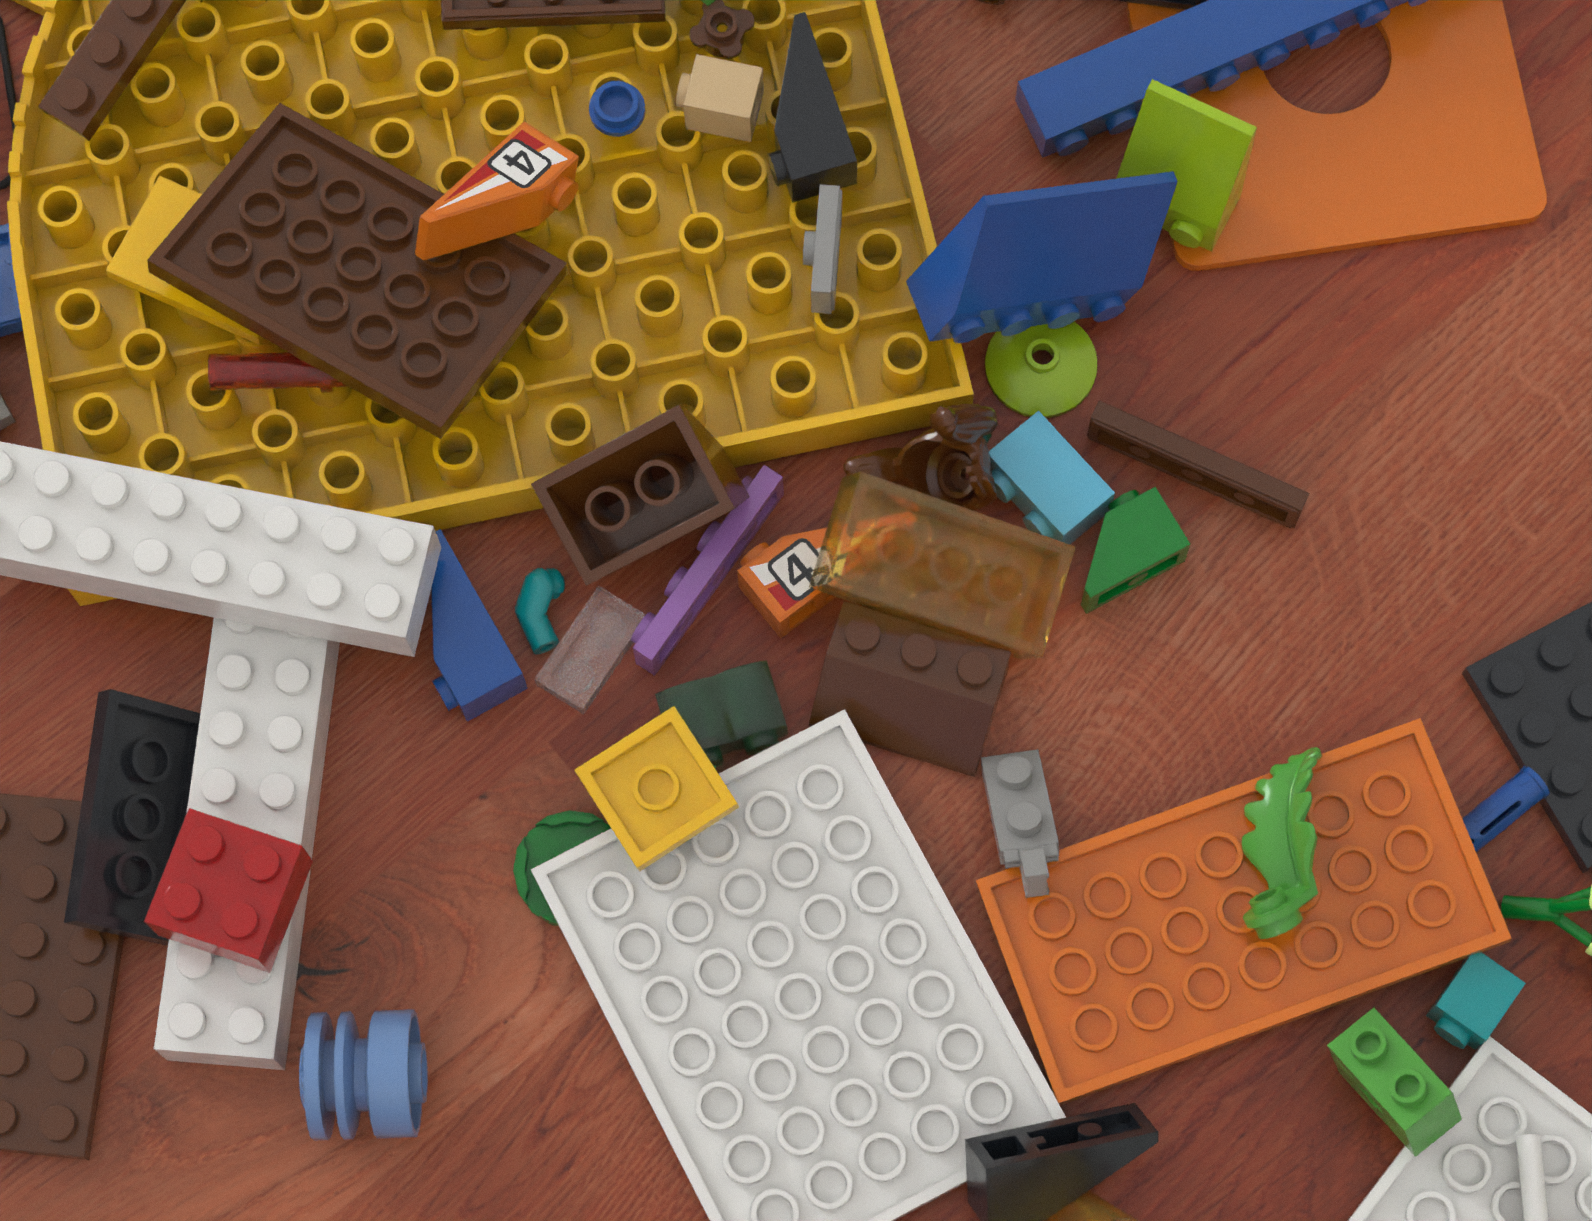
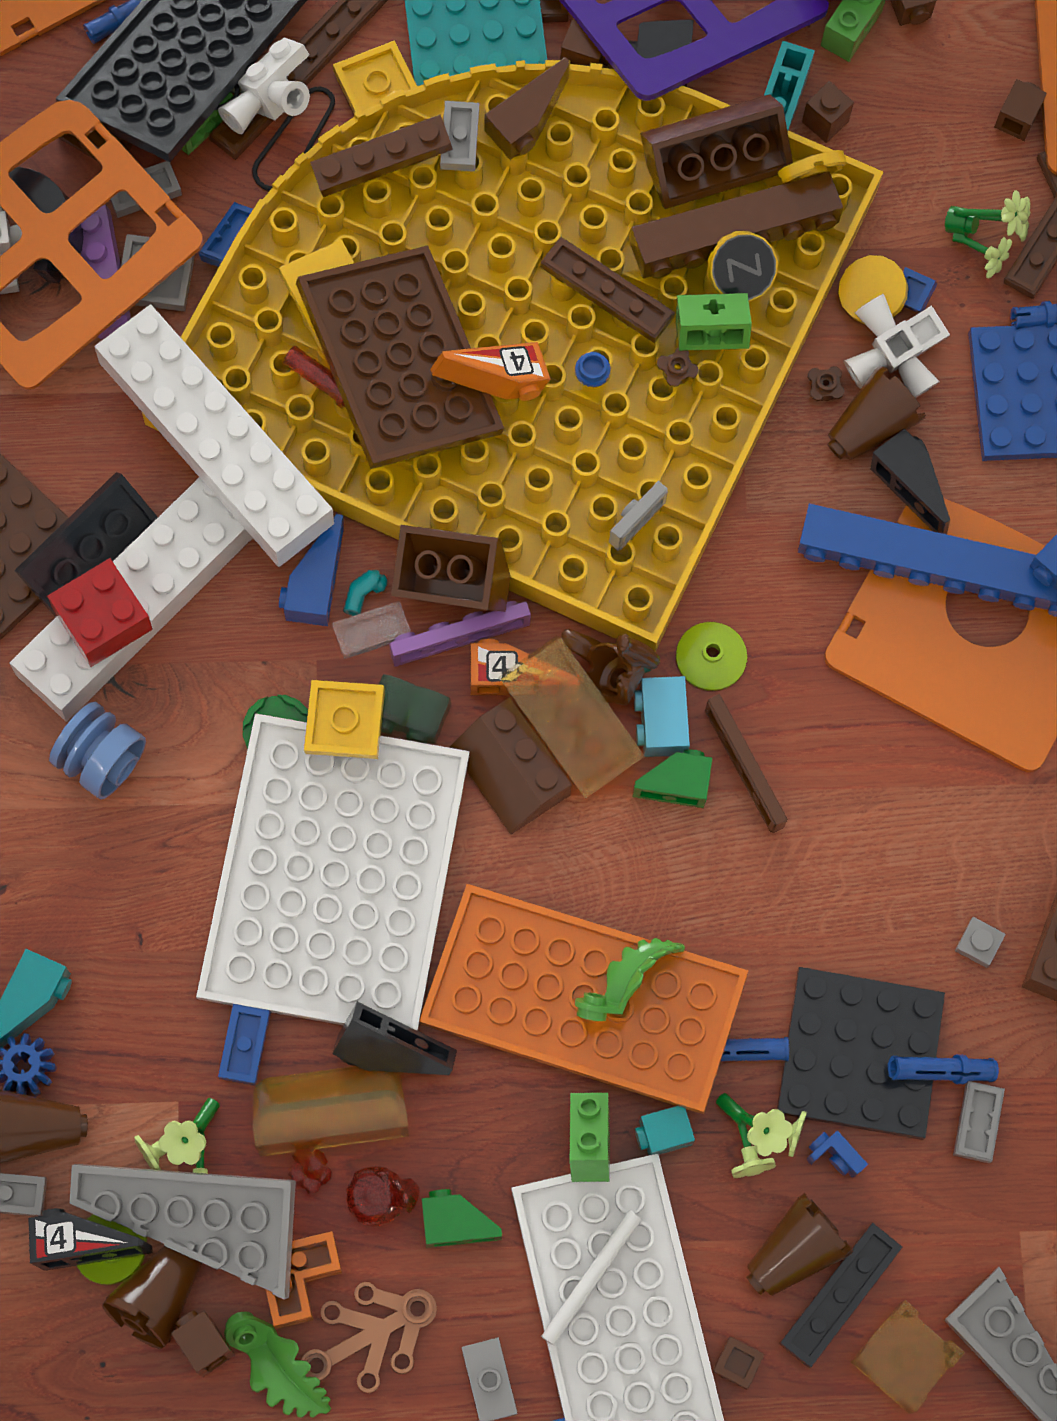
camera: 30 degrees right, 0 degrees up
tan brick [676,54,764,142] -> none
black slope [767,12,857,203] -> none
blue slope [906,171,1178,343] -> none
light grey hinge [981,749,1059,898] -> none
lime slope [1116,79,1257,252] -> none

